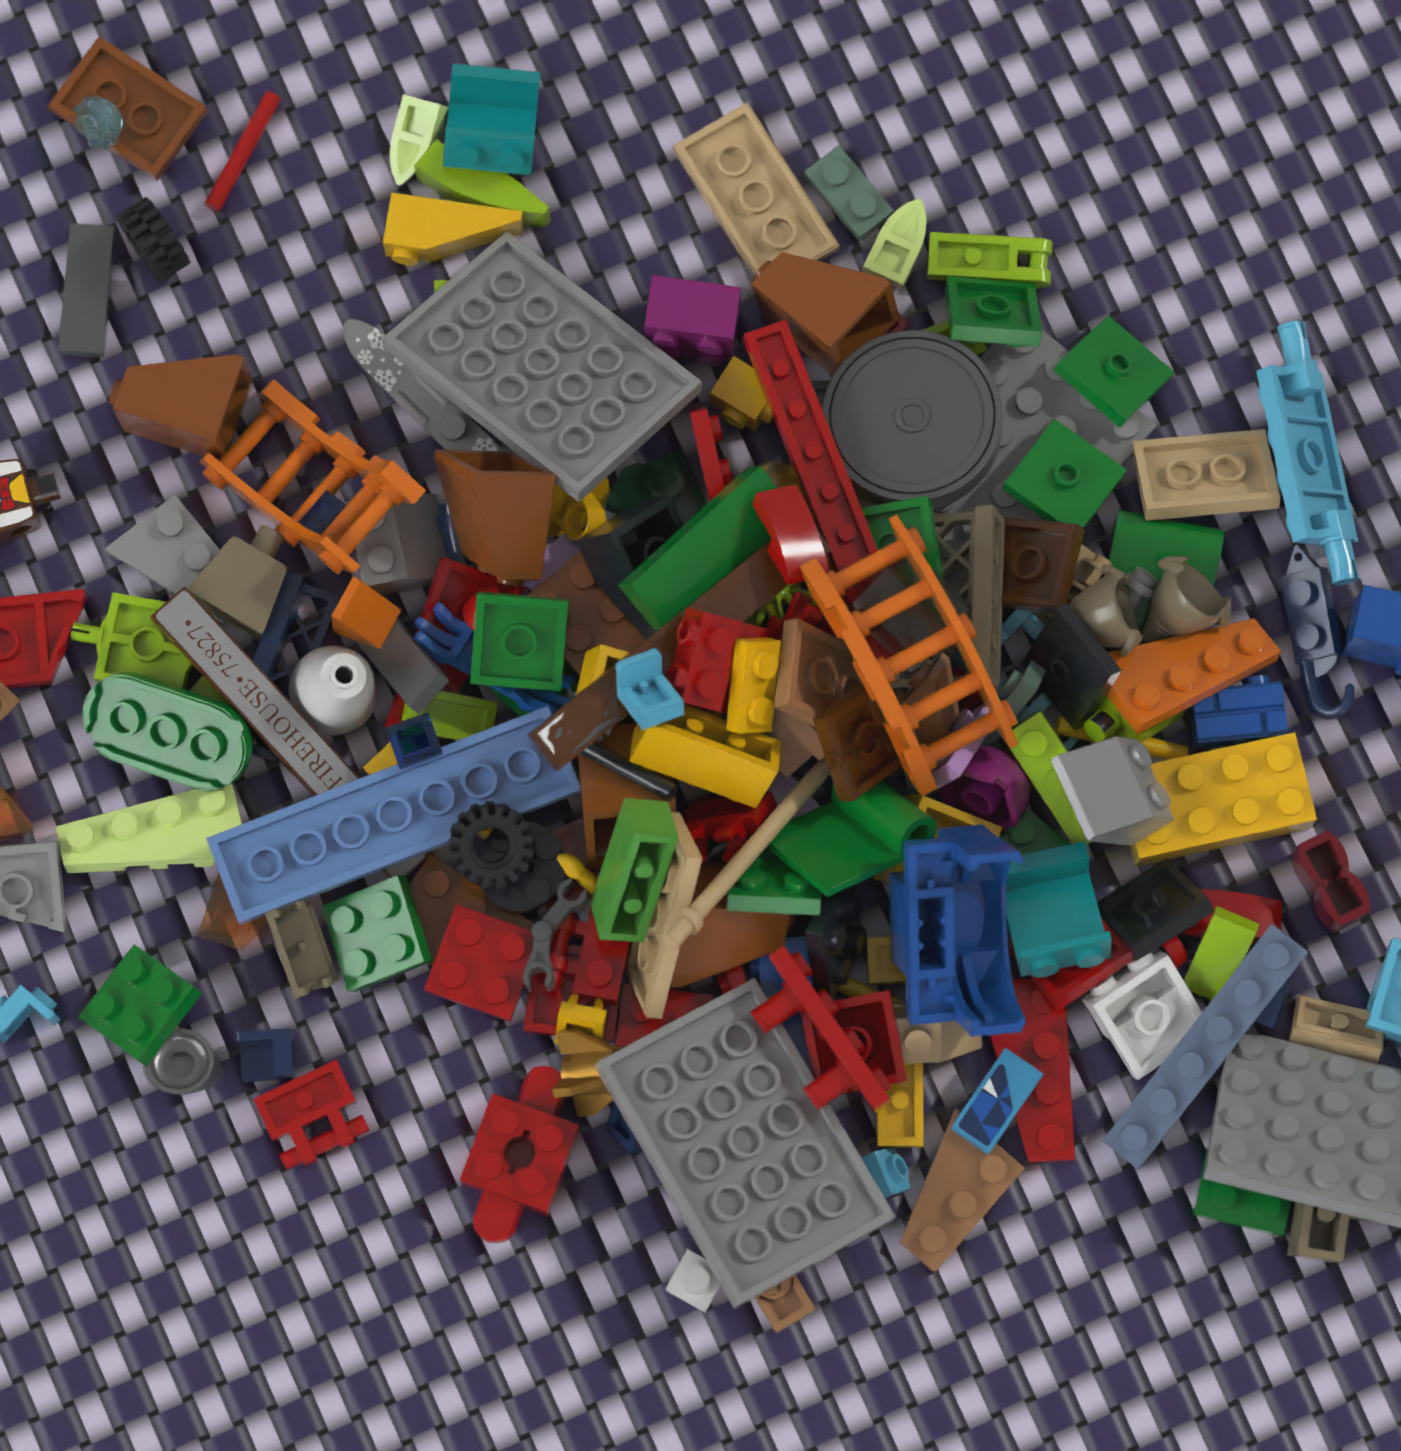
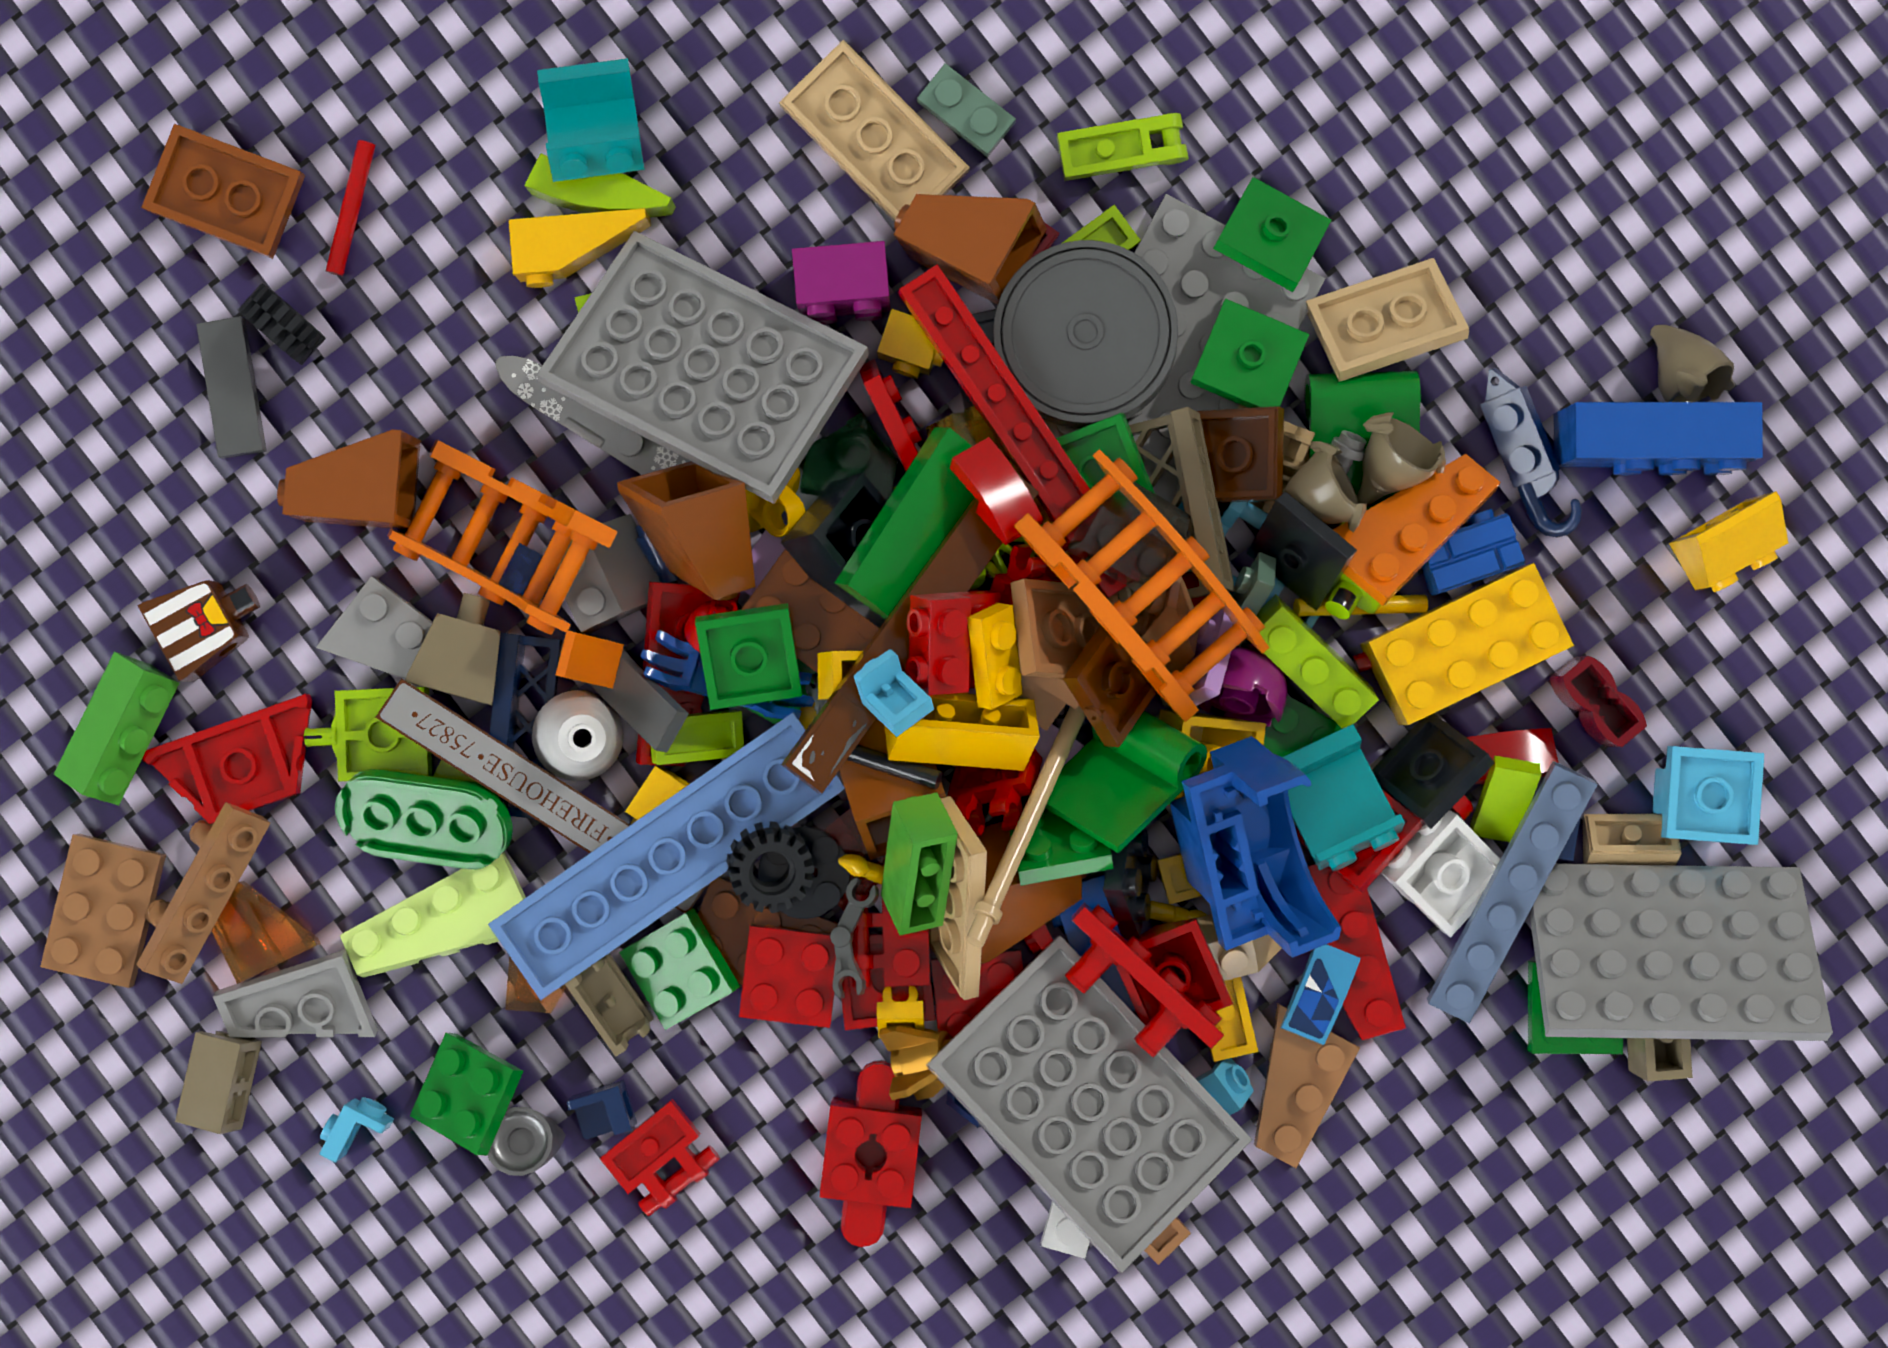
camera: 15 degrees left, 10 degrees up
clear light blue plate [74,96,123,150] -> none
clear blue slope [385,712,443,770] -> none
yellowish green plate [390,94,449,185] -> none
yellowish green plate [862,198,926,290] -> none
green plate [945,276,1042,347] -> none
light grey slope [1051,736,1175,846] -> none
medium azure plate [1256,321,1360,586] -> none

